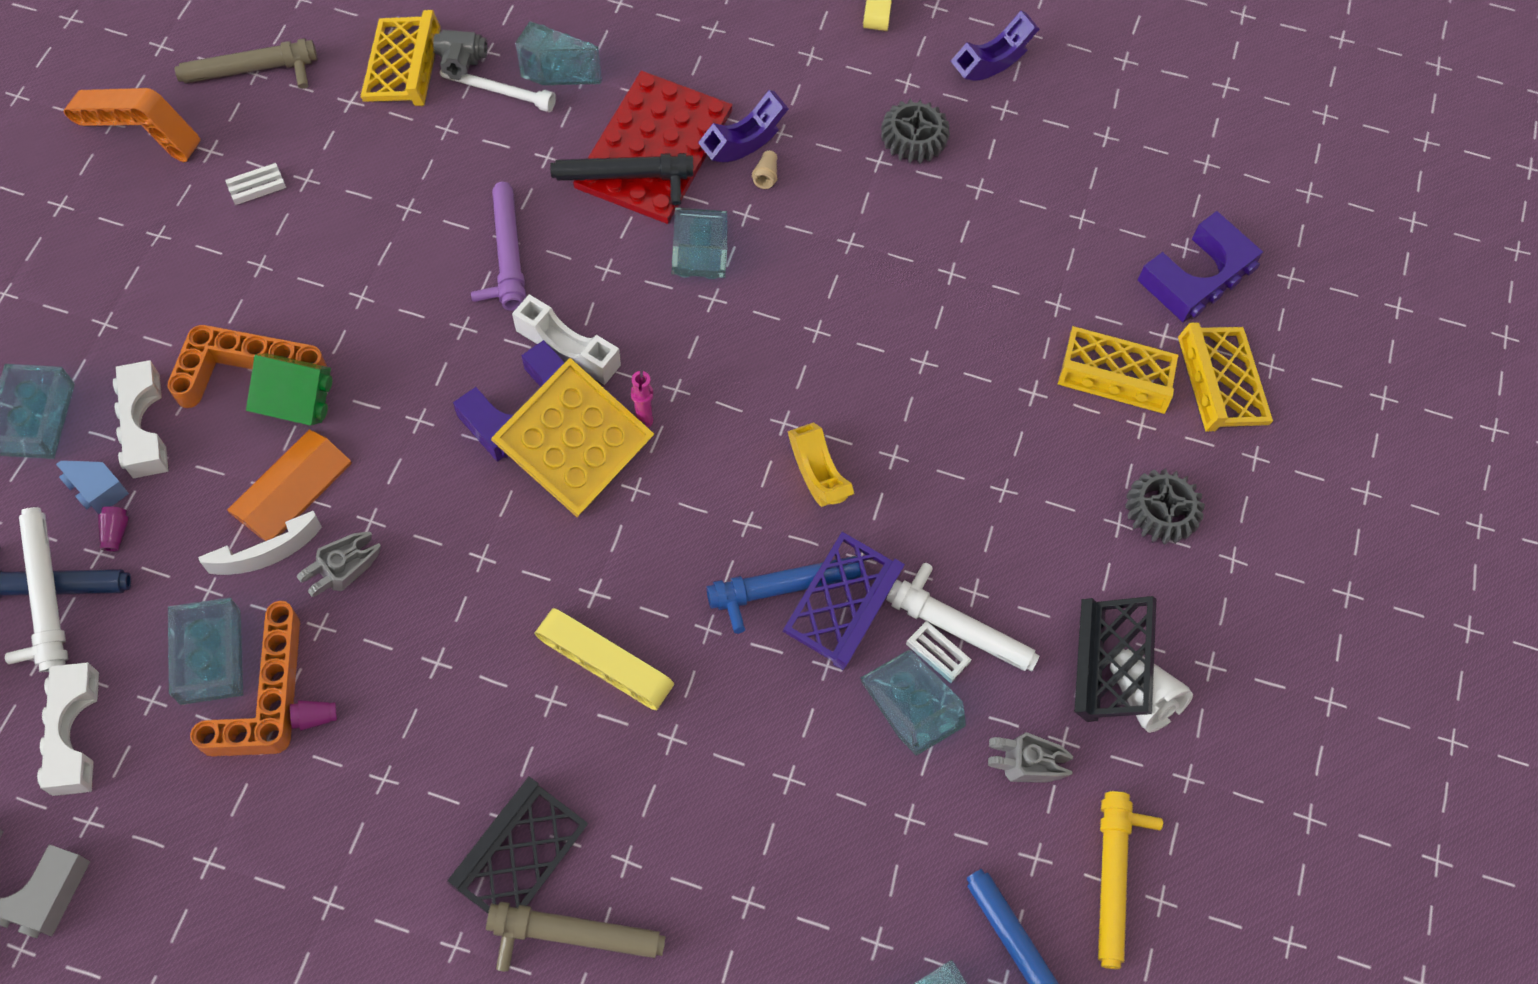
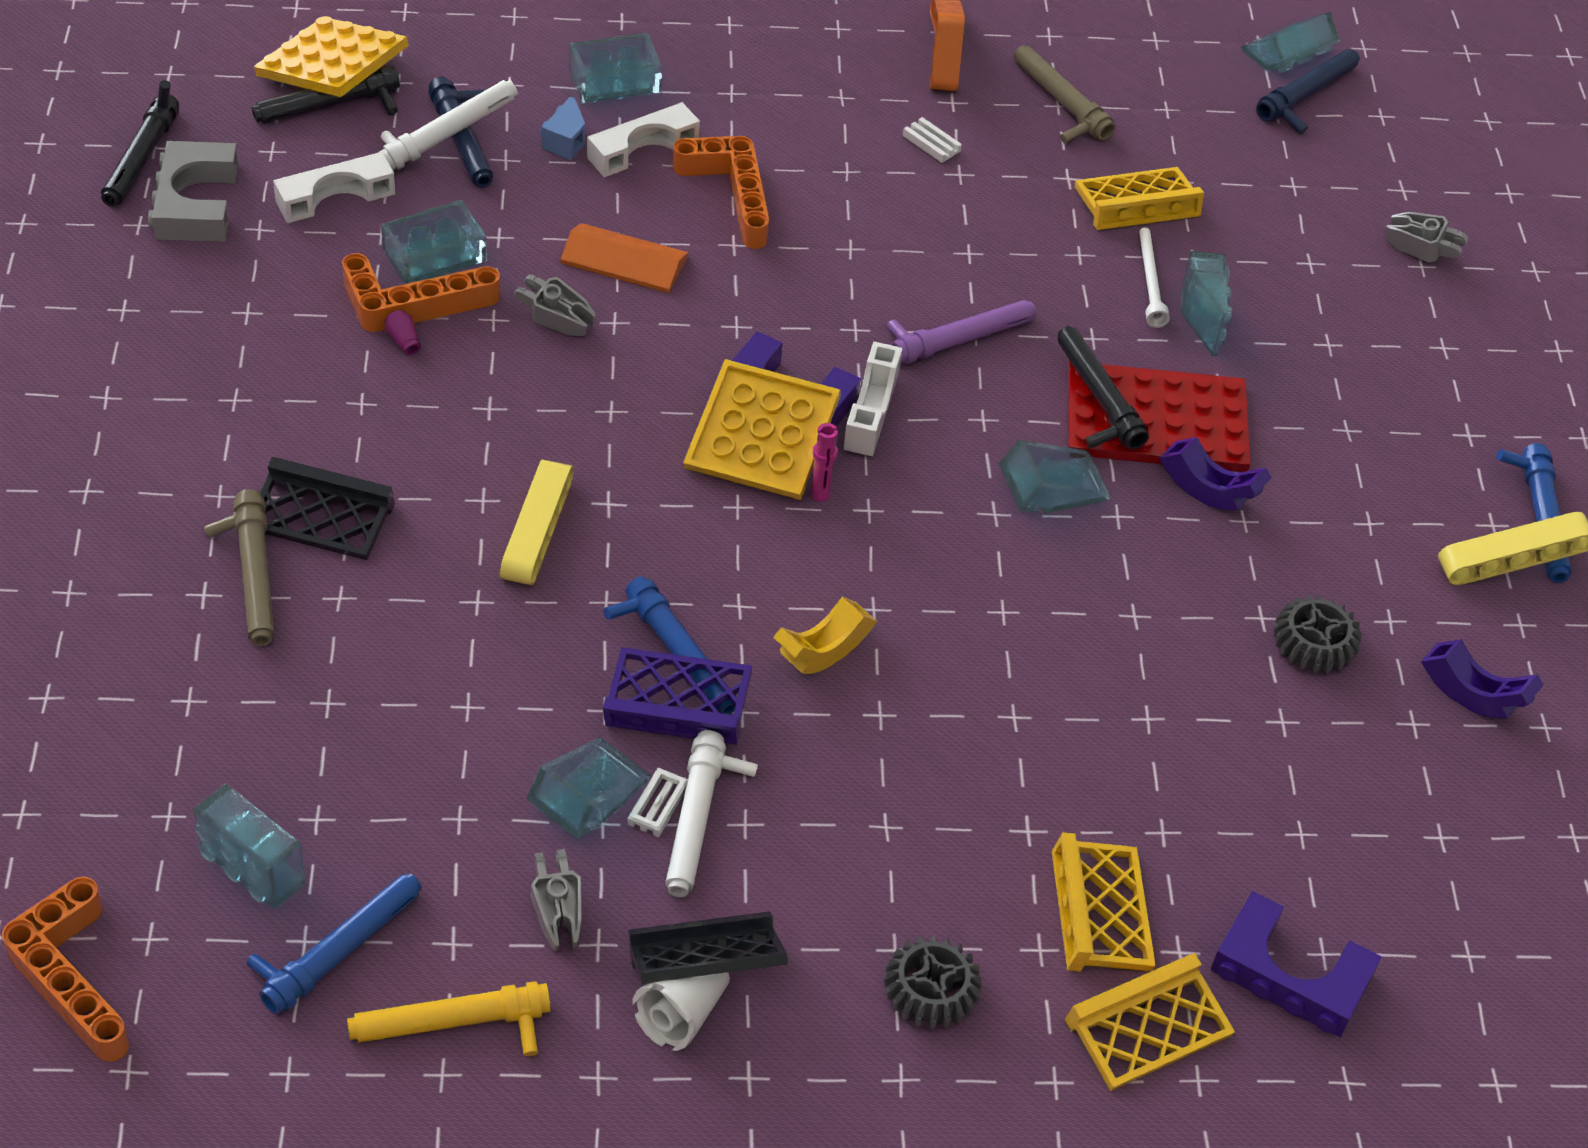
camera: 70 degrees right, 15 degrees down
magenta cone [98,507,129,552] -> none
white slope [198,511,322,575] -> none
green brick [246,353,332,426] -> none
dark grey piece [433,30,488,80] -> none
tan cone [752,151,778,189] -> none

